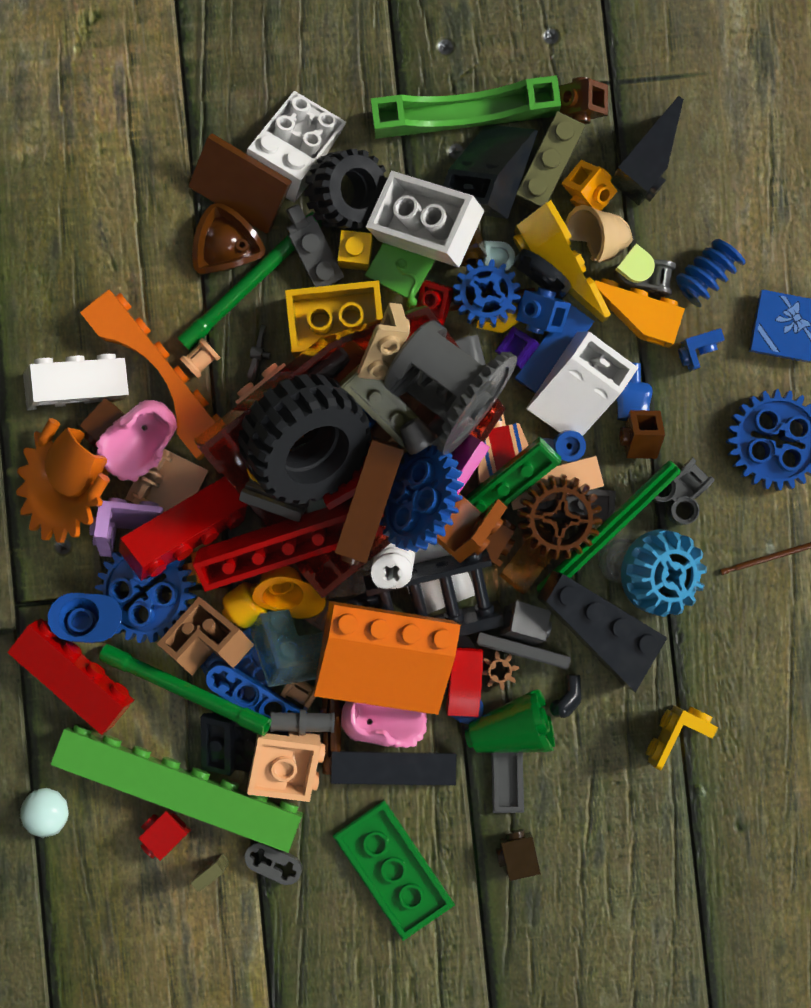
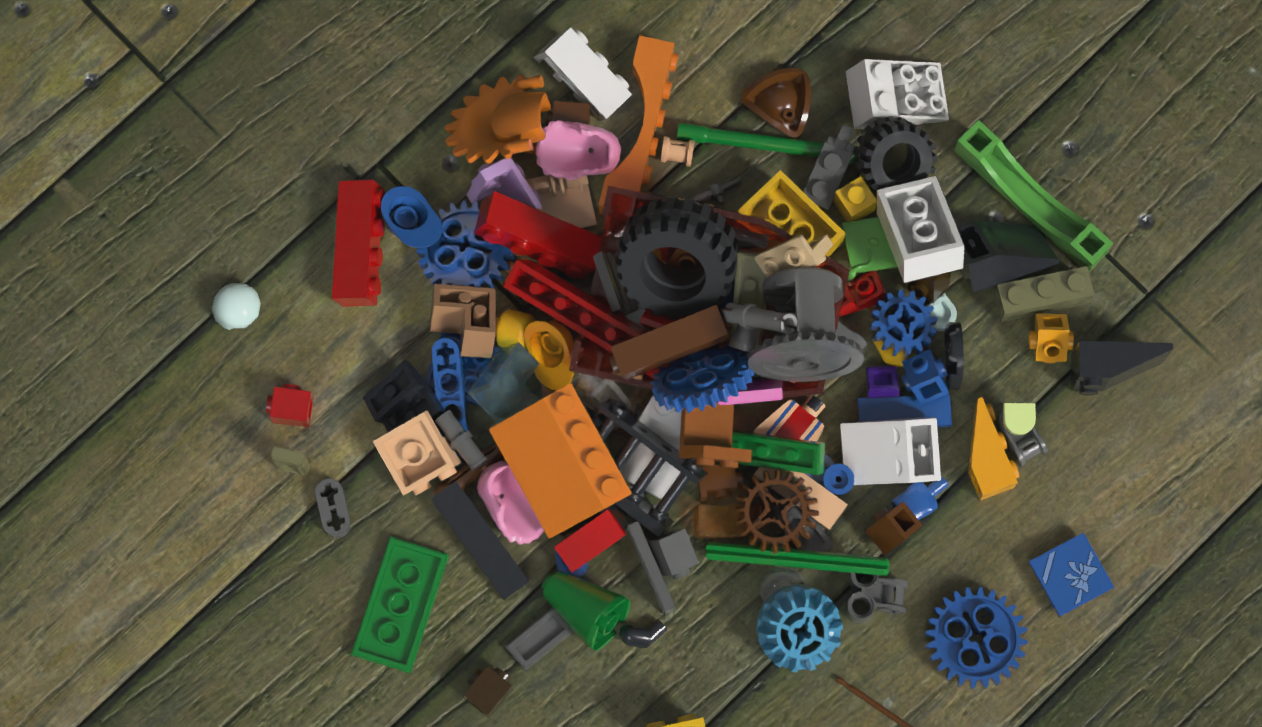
camera: 50 degrees right, 10 degrees down
bright green brick [51,724,303,853] -> none
green piece [99,644,272,736] -> none
reddish brown tile [188,133,292,234] -> none
medium nougat bush [281,671,316,711] -> none
white piece [371,535,415,589] -> none
medium nougat gear [482,651,519,690] -> none
yellow wedge [513,200,611,322] -> none
black wedge [537,570,667,693] -> none
reddish brown brick [559,77,608,125] -> none
tan helmet [565,204,633,263] -> none
blue piece [676,239,746,307] -> none
blue bracket [678,328,725,372] -> none
none -> light grey pin [723,303,797,334]

